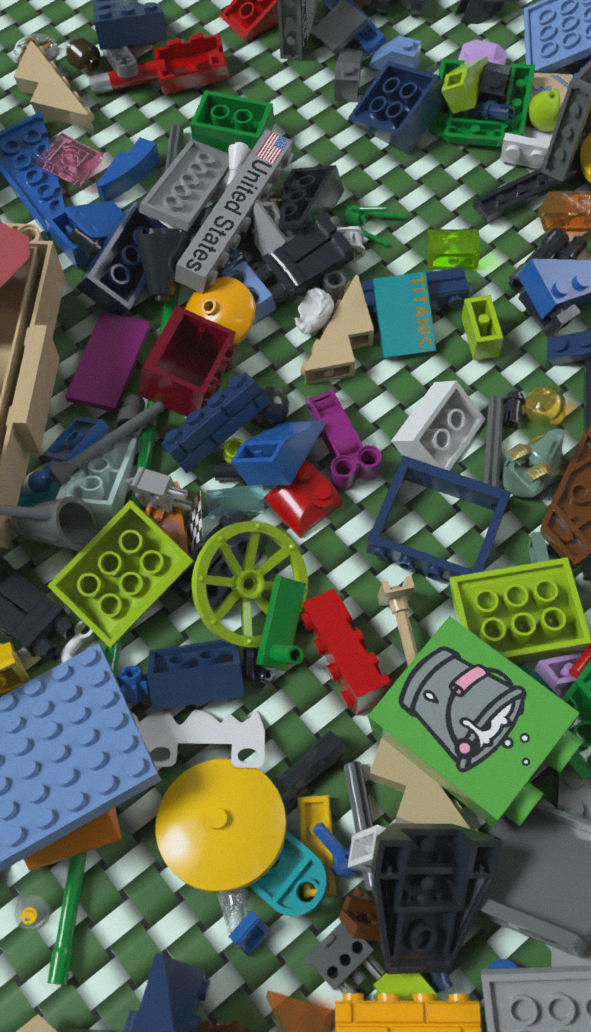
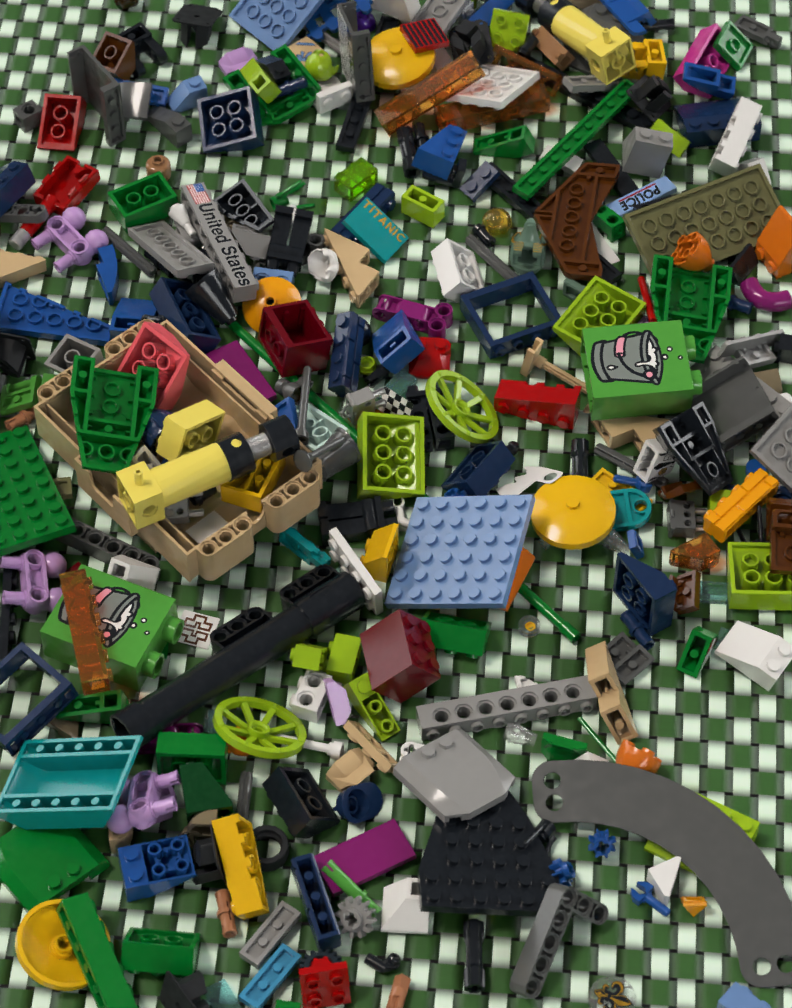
camera: 50 degrees left, 10 degrees down
clear pink tile [37,133,103,187] -> none
green piece [256,576,306,671] -> none
none -> lavender piece [31,207,109,273]
none -> medium nougat head [146,155,171,181]

